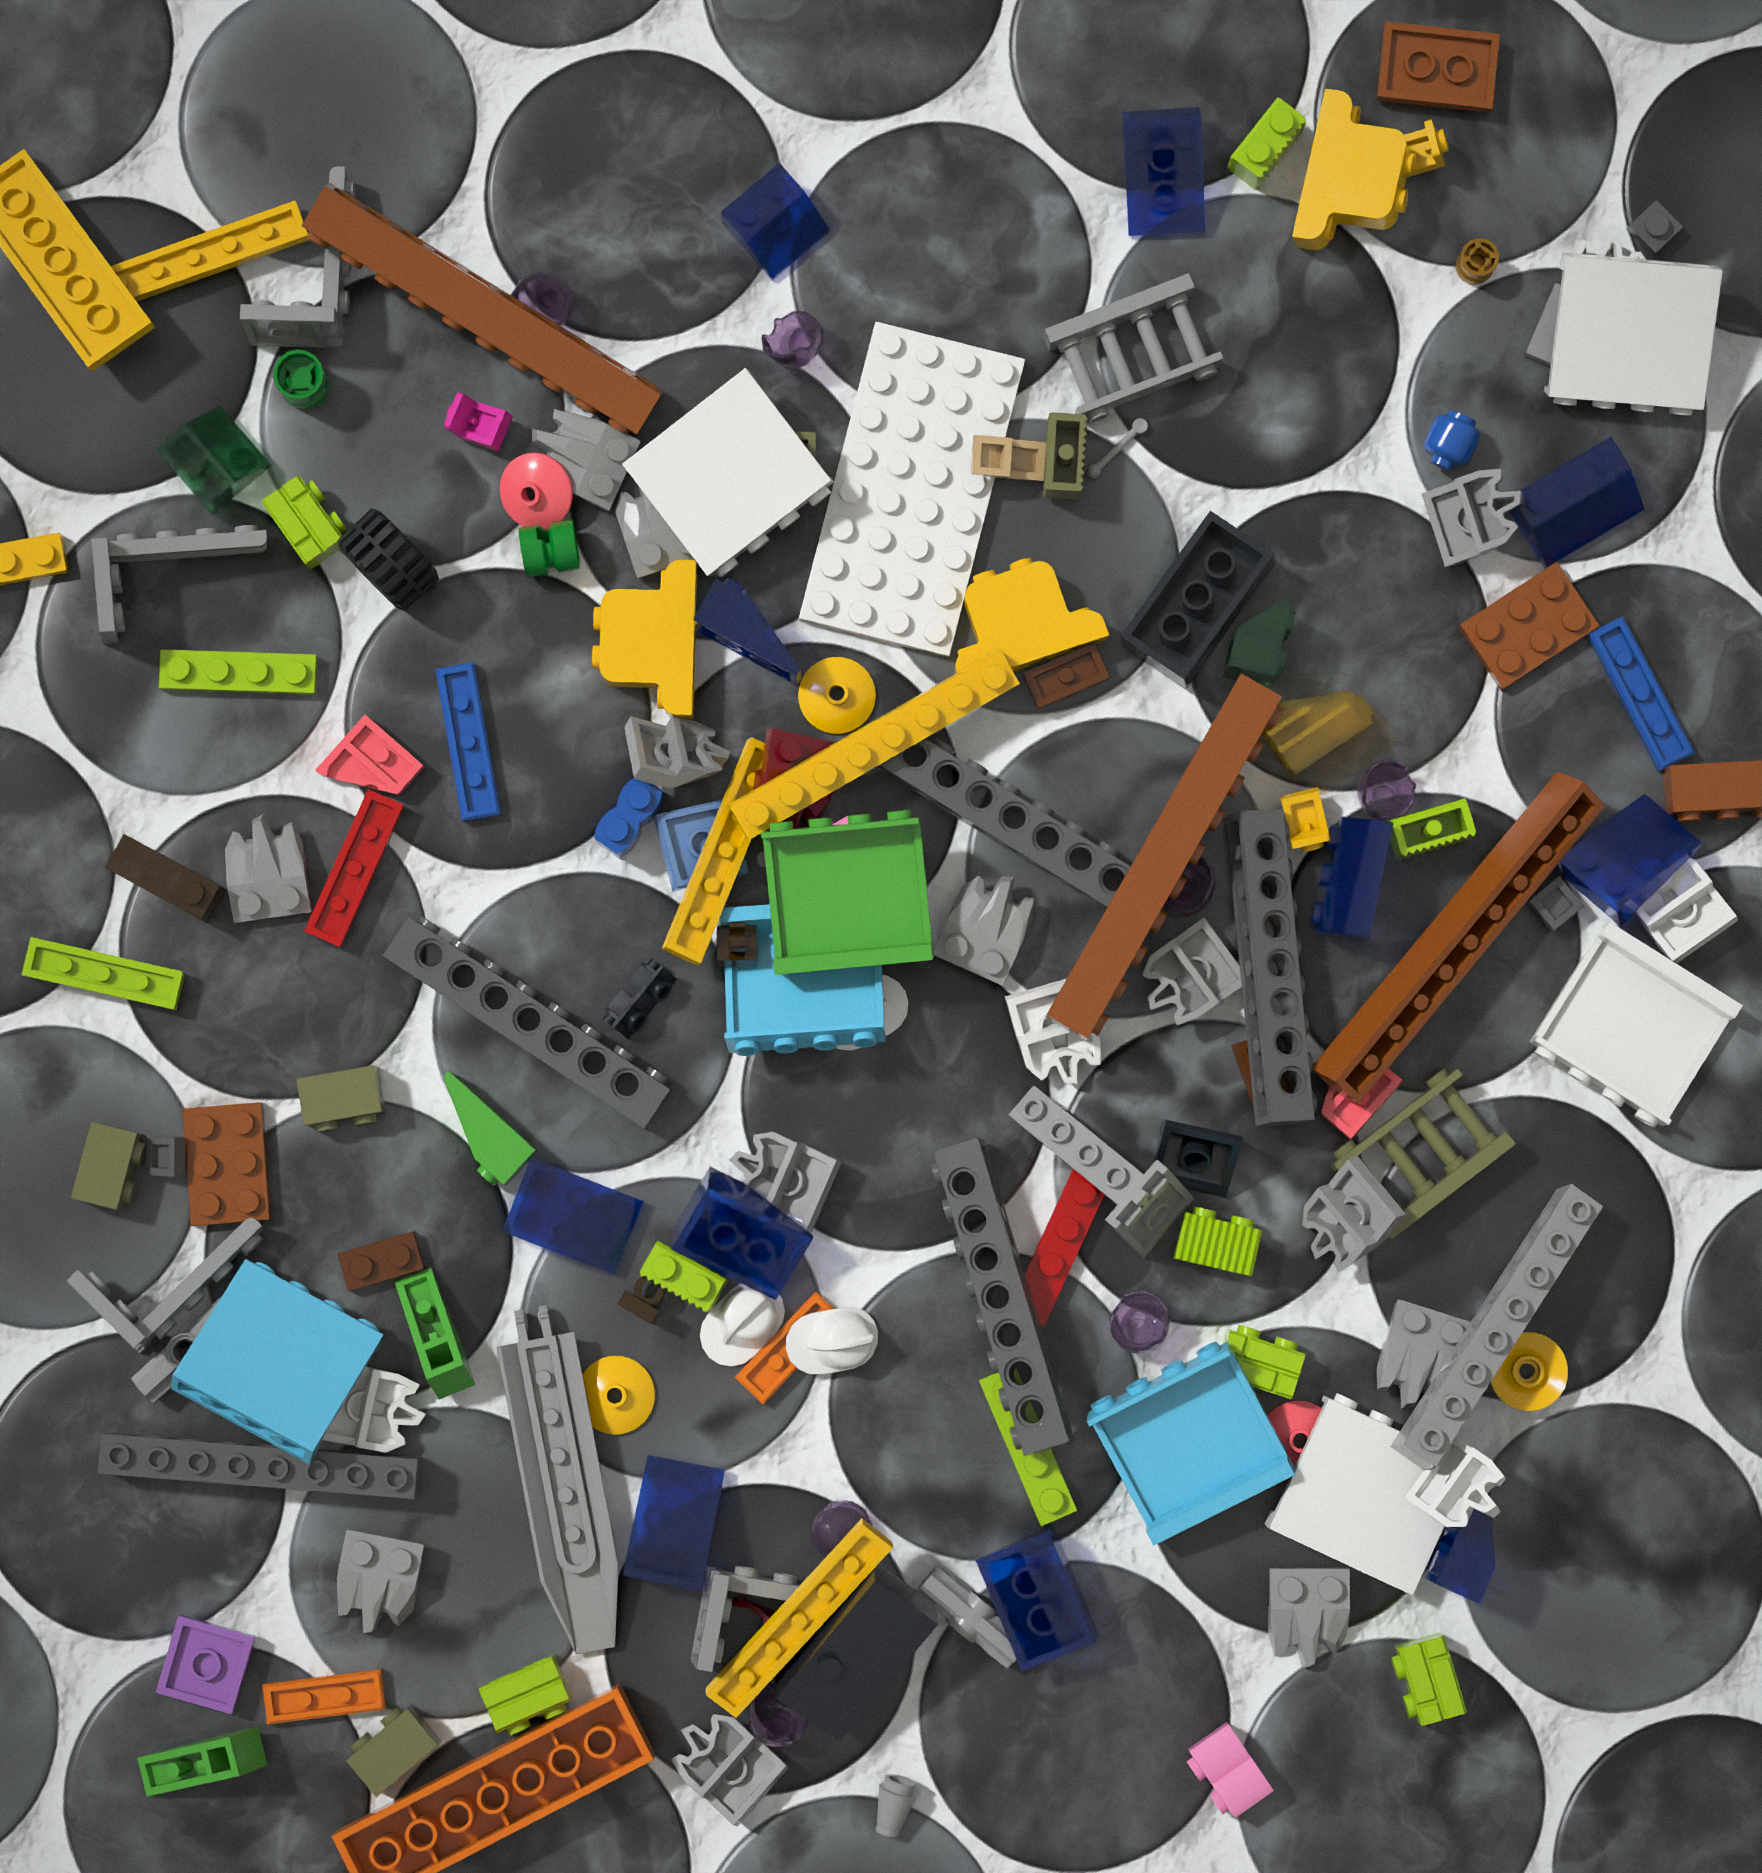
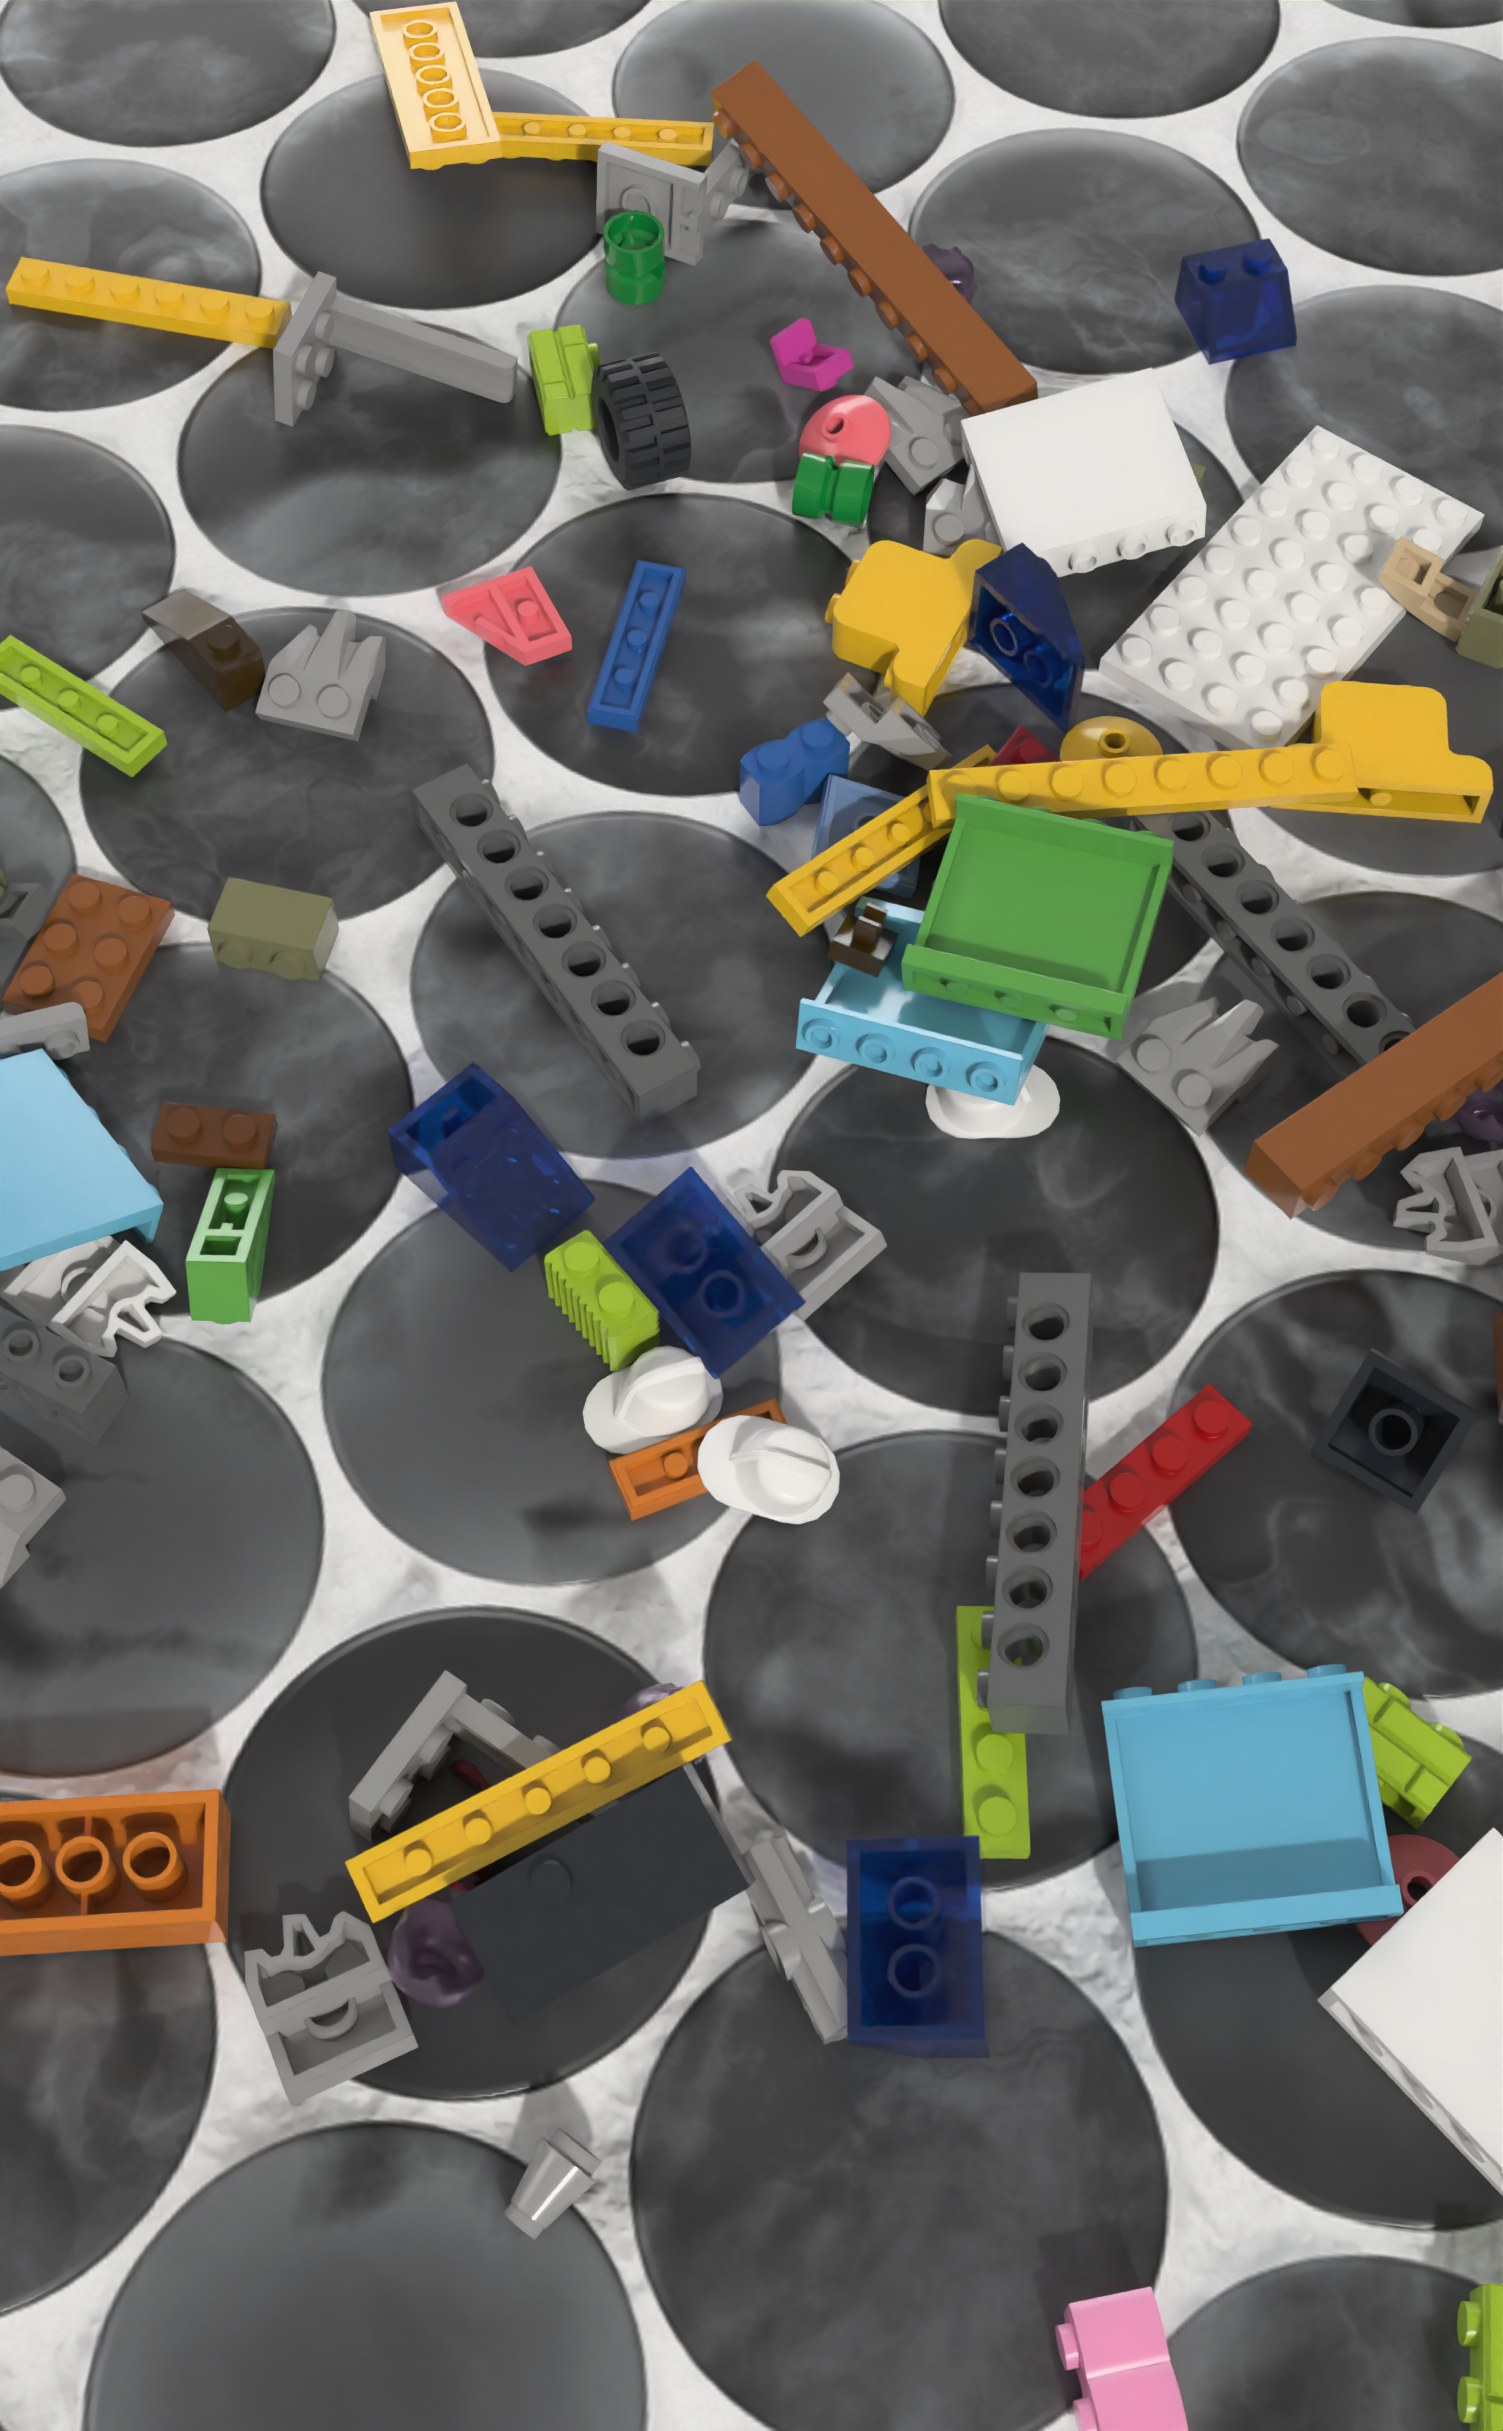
camera: 25 degrees right, 25 degrees down
clear green slope [155,406,272,515] -> none
lime plate [159,650,318,695] -> none
red plate [304,789,405,948] -> none
bright green slope [443,1071,538,1186] -> none
lime brick [479,1654,573,1736] -> none
light grey hinge [496,1305,619,1654] -> none
yellow dish [582,1356,655,1435] -> none
black hinge [602,958,677,1039] -> none
dark brown tile [617,1277,664,1324] -> none
clear blue slope [623,1455,725,1590] -> none
clear purple hair [761,311,824,369] -> none
white plate [1005,978,1101,1084] -> none
light grey bracket [1008,1085,1195,1258] -> none
reddish brown plate [1023,642,1110,710] -> none
clear purple hair [1110,1290,1170,1354] -> none
lime brick [1173,1207,1262,1276] -> none
light grey plate [1268,1567,1350,1668] -> none

